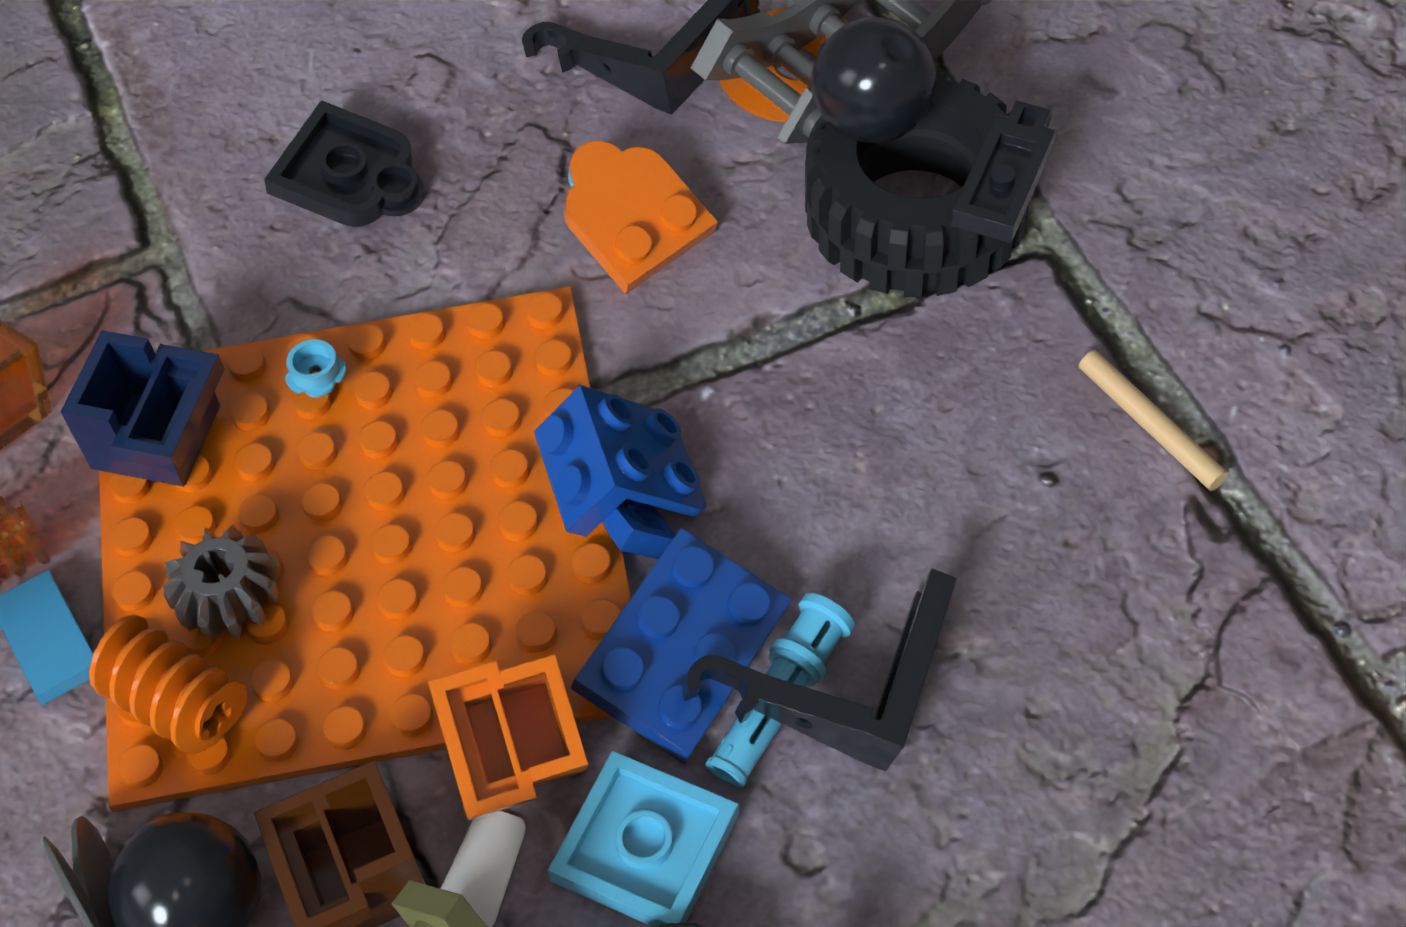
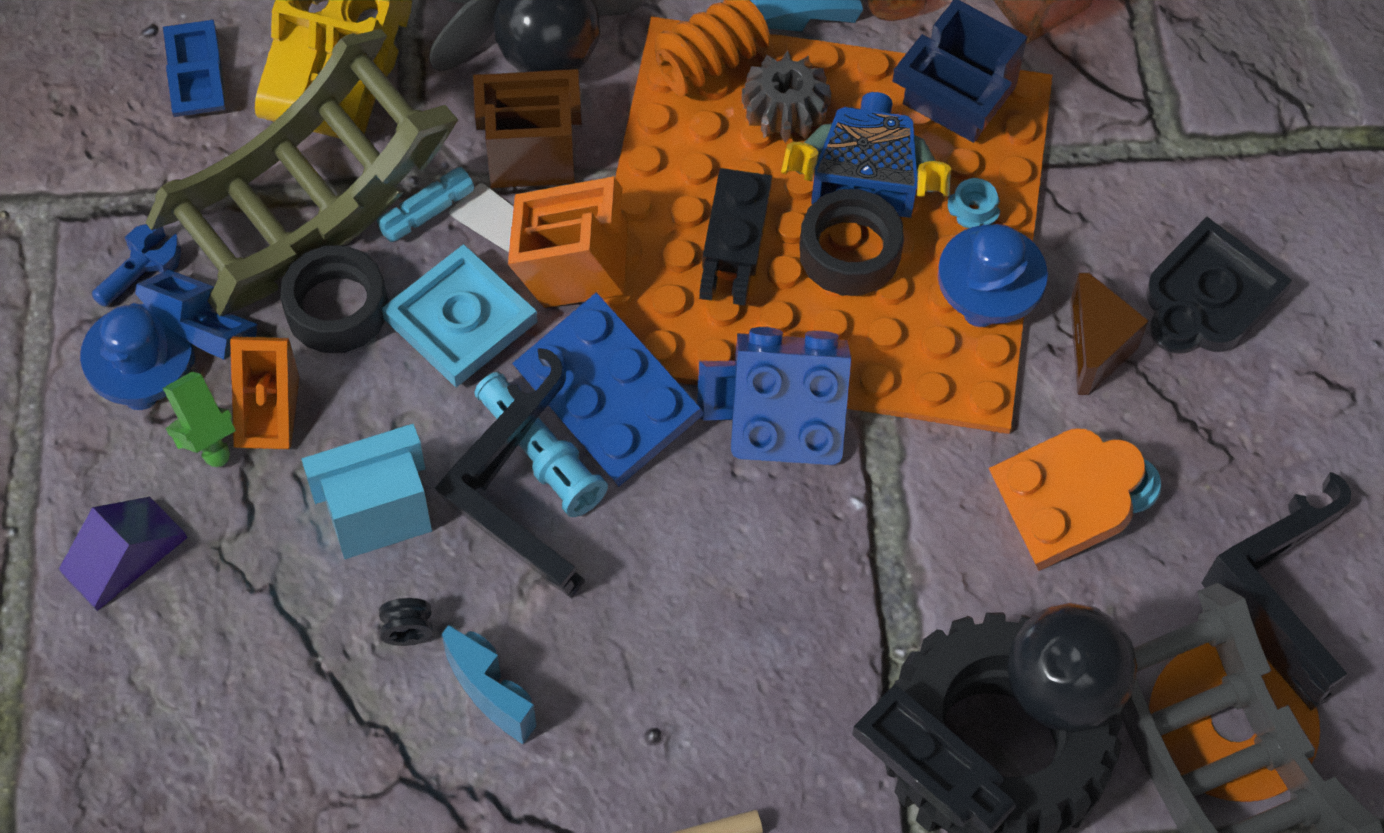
camera: 105 degrees right, 5 degrees up
none -> medium azure plate [301,423,432,560]
none -> black bush [379,598,433,646]
none -> dark azure slope [442,625,536,744]
none -> black hinge [699,168,772,306]
none -> torso [781,92,951,218]
none -> black tyre [800,189,904,296]
none -> blue plate [938,224,1048,327]
none -> reddish brown slope [1070,273,1149,395]

